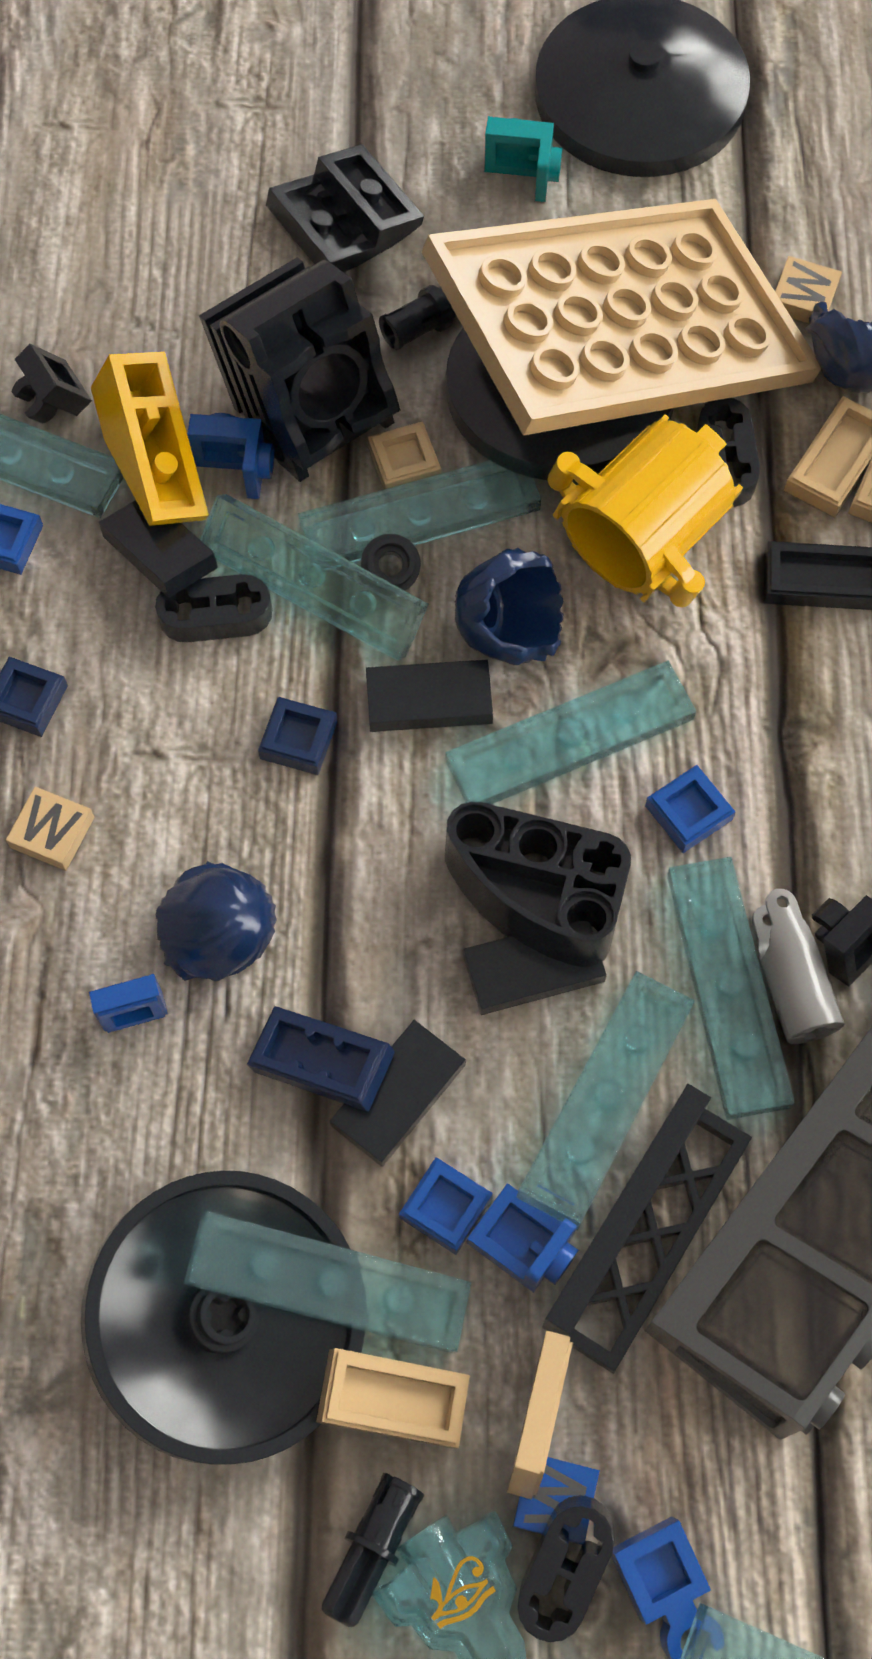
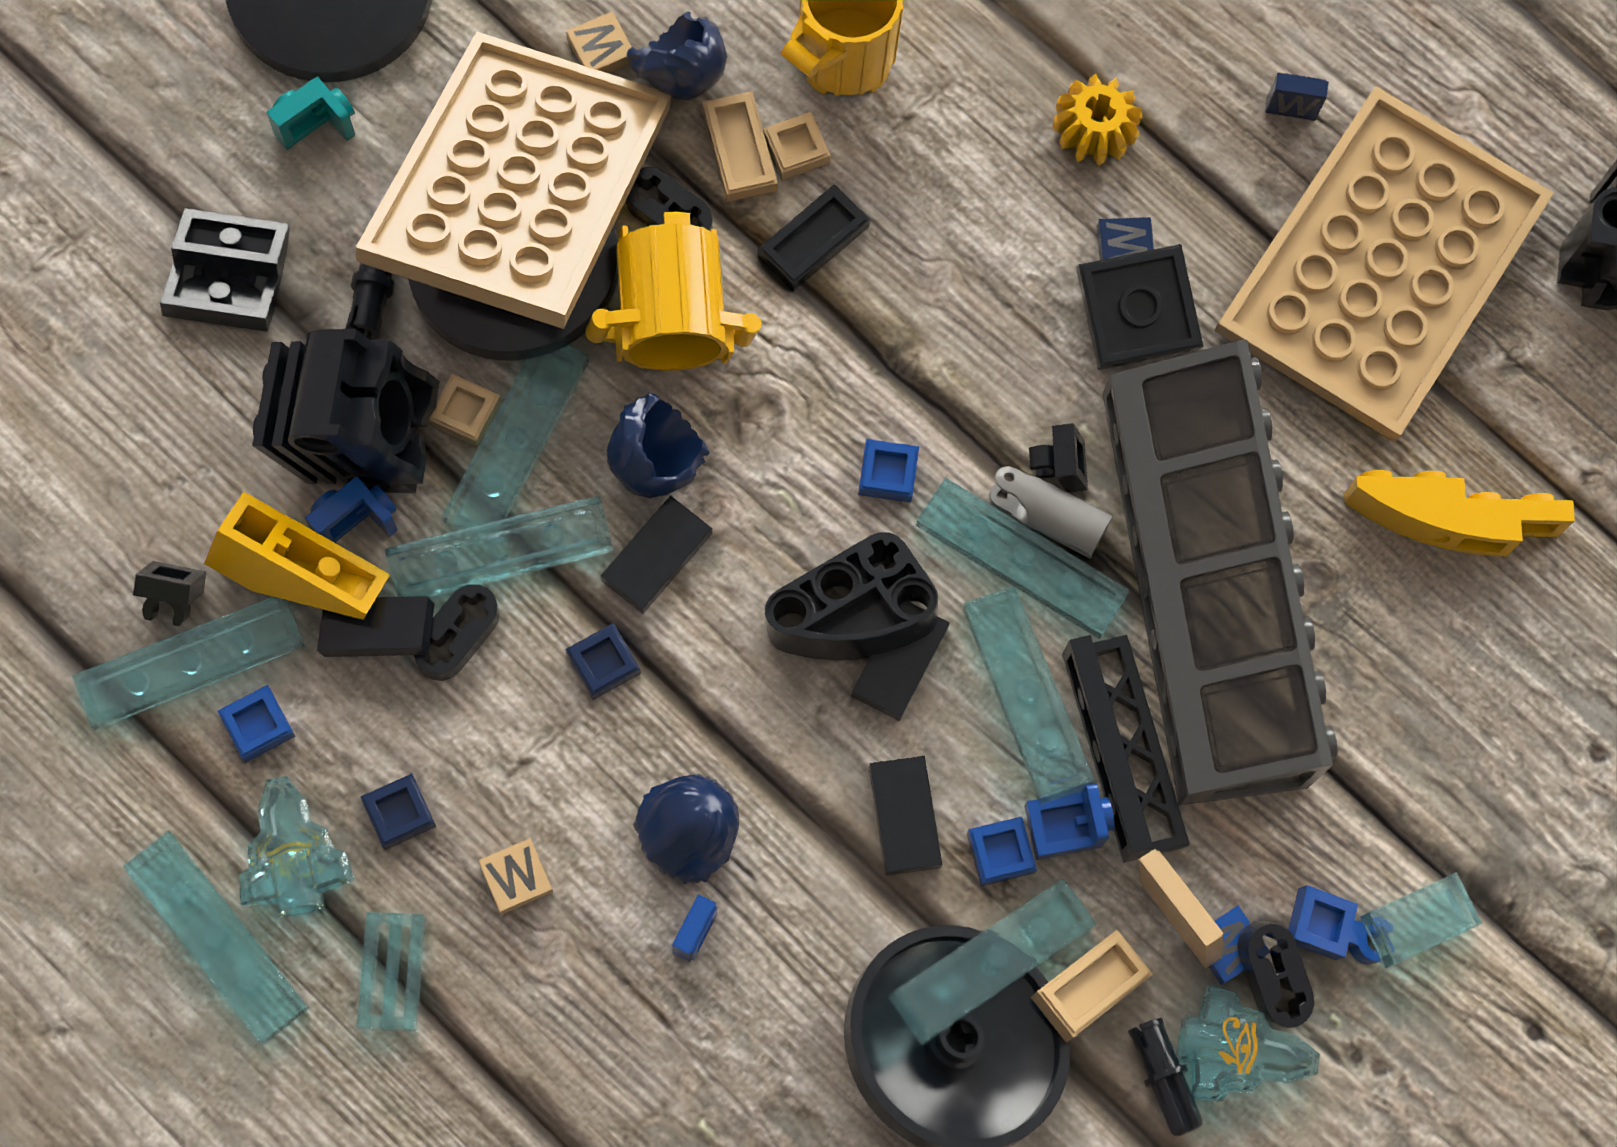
camera: 55 degrees left, 5 degrees up
dark blue plate [247,1006,395,1112] -> none
black plate [361,534,421,595] -> none
clear light blue tile [445,660,696,804] -> none

